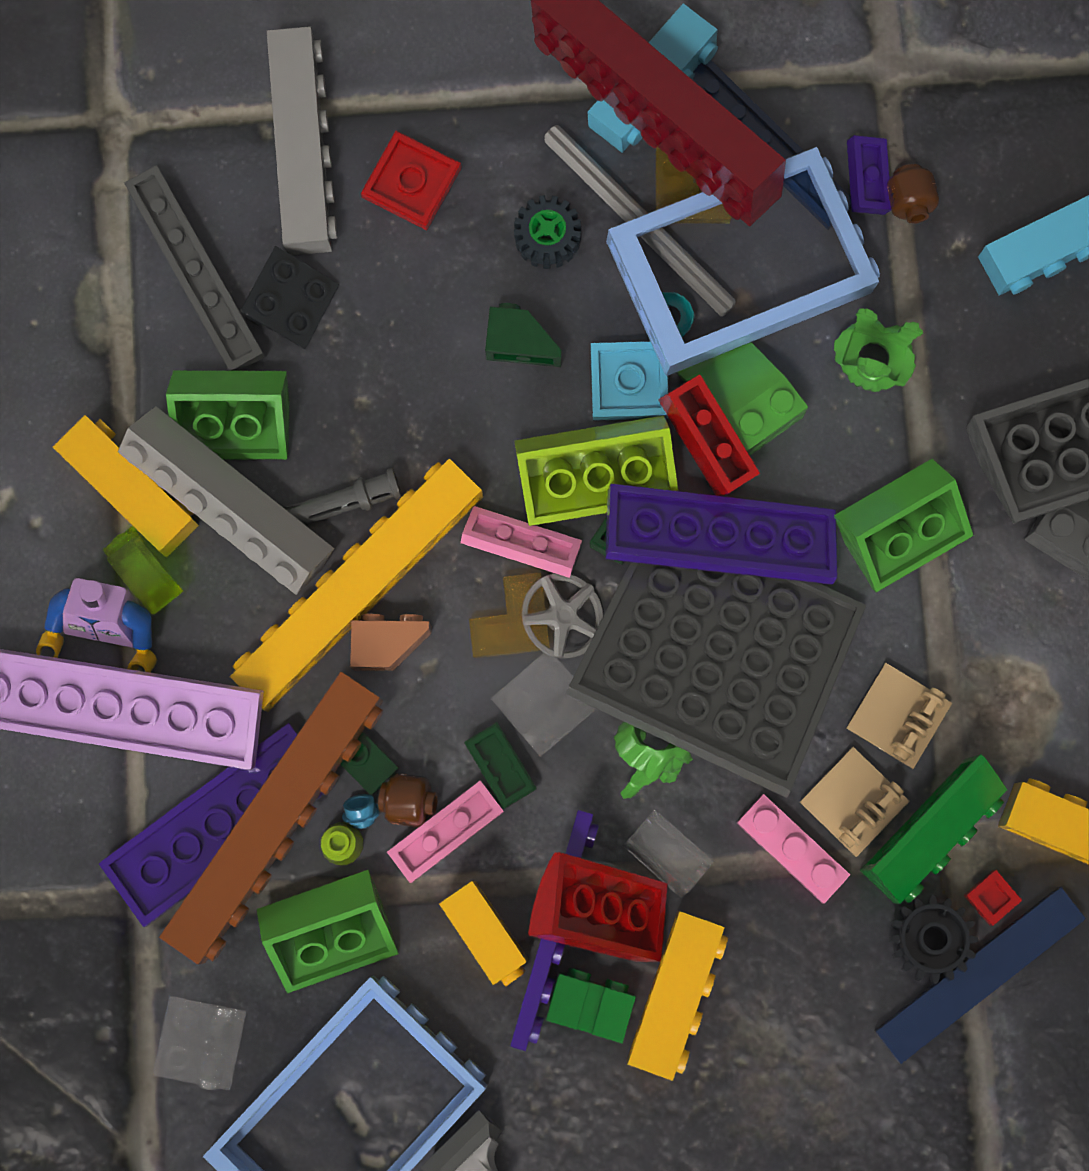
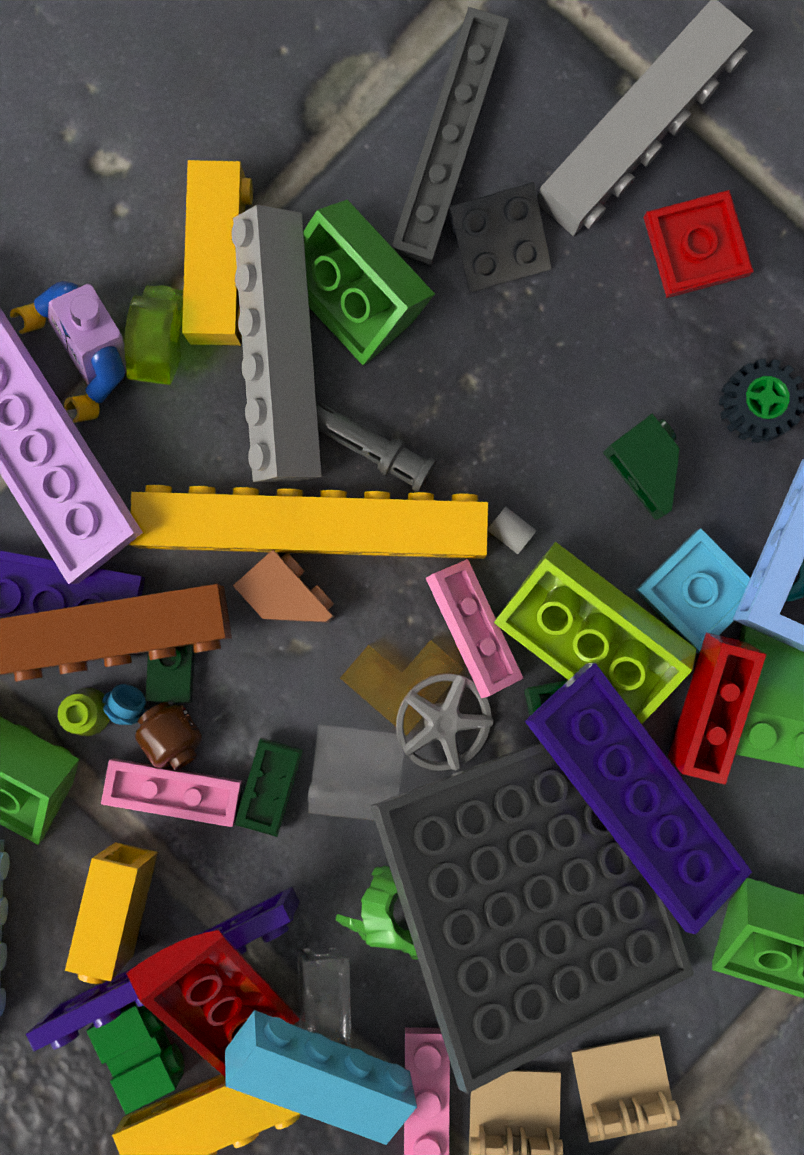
camera: 45 degrees right, 5 degrees up
none -> medium azure brick [225,1010,417,1145]
none -> light grey hinge [487,506,537,554]

